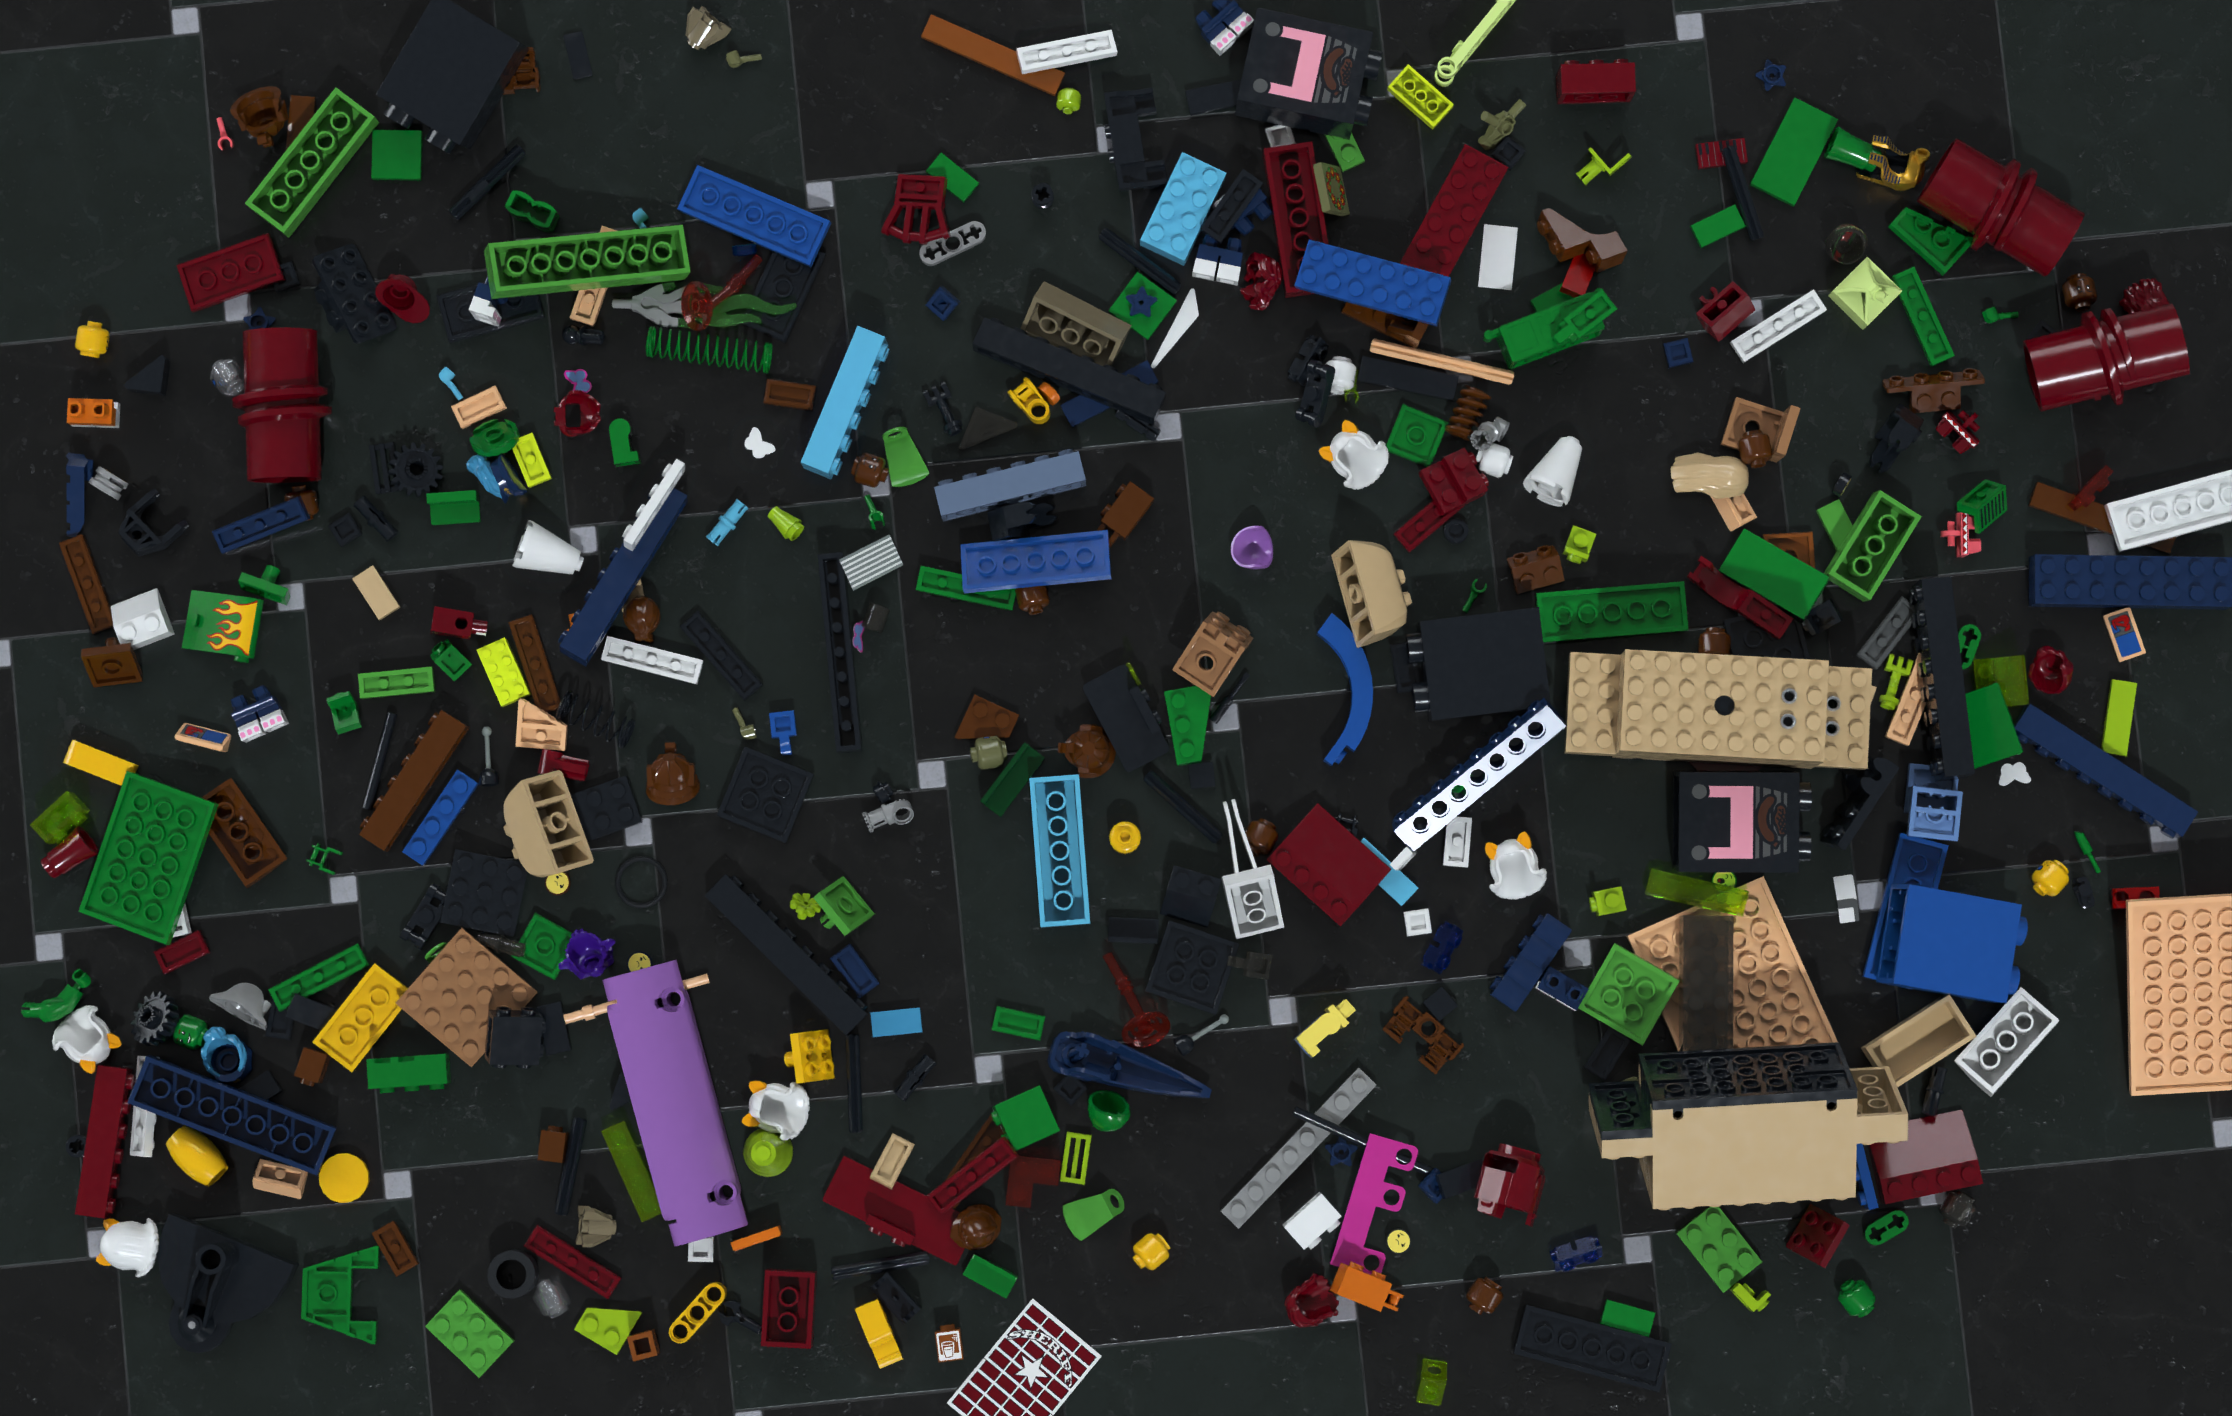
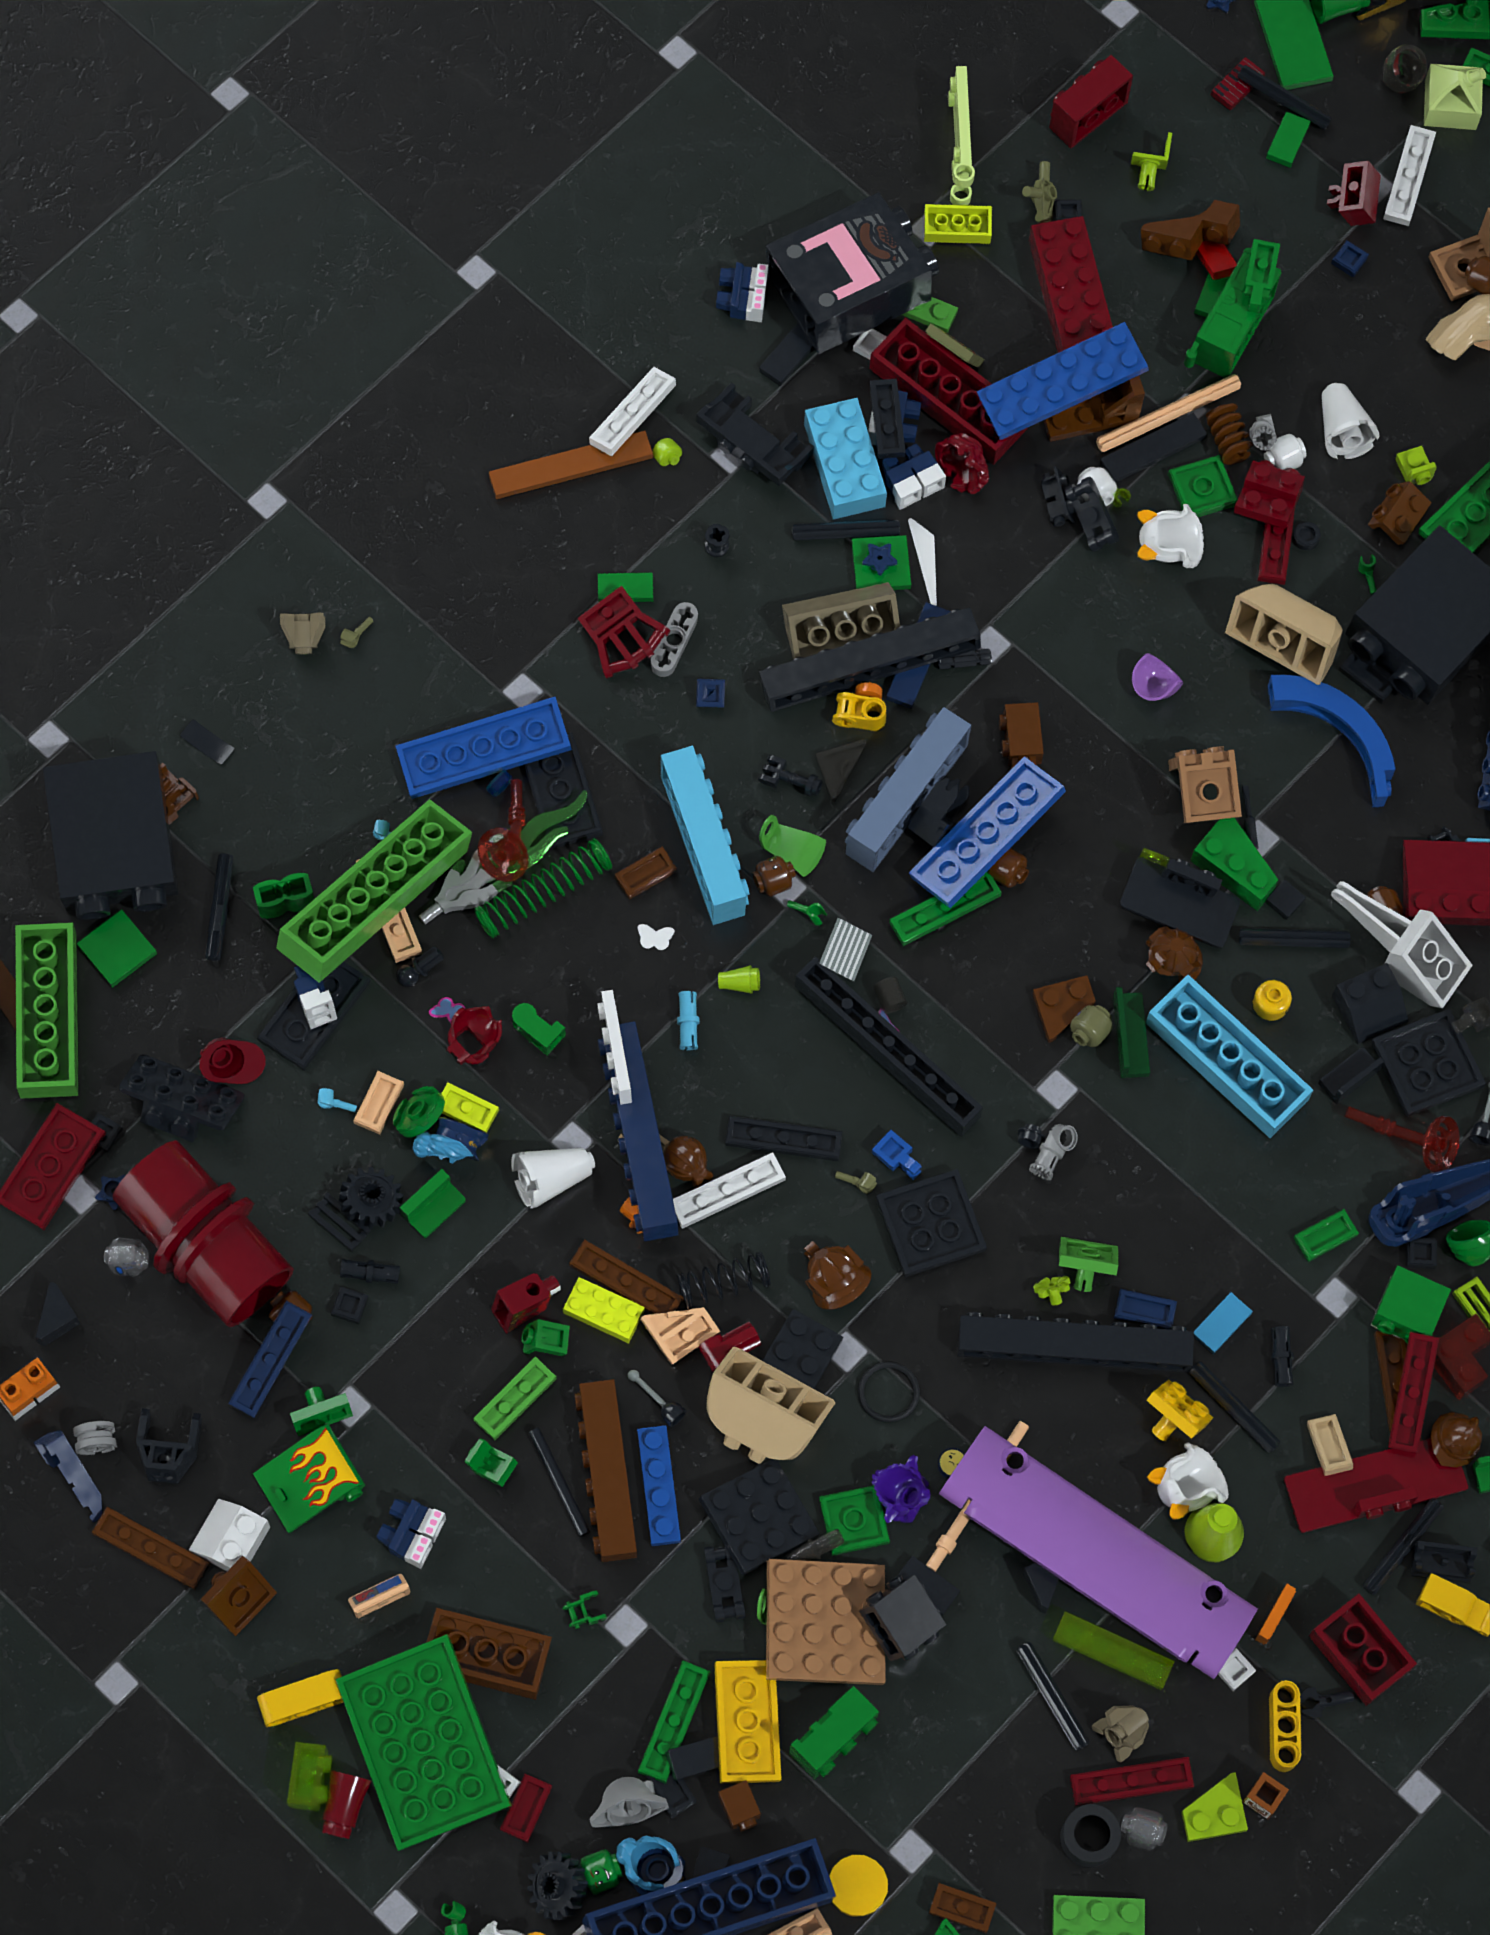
camera: 45 degrees left, 15 degrees down
tan tile [352,565,400,620] -> none
reddish brown brick [537,1125,569,1163] -> none
light yellow tile [545,872,571,895] -> none
white sticker [1478,224,1518,290] -> none

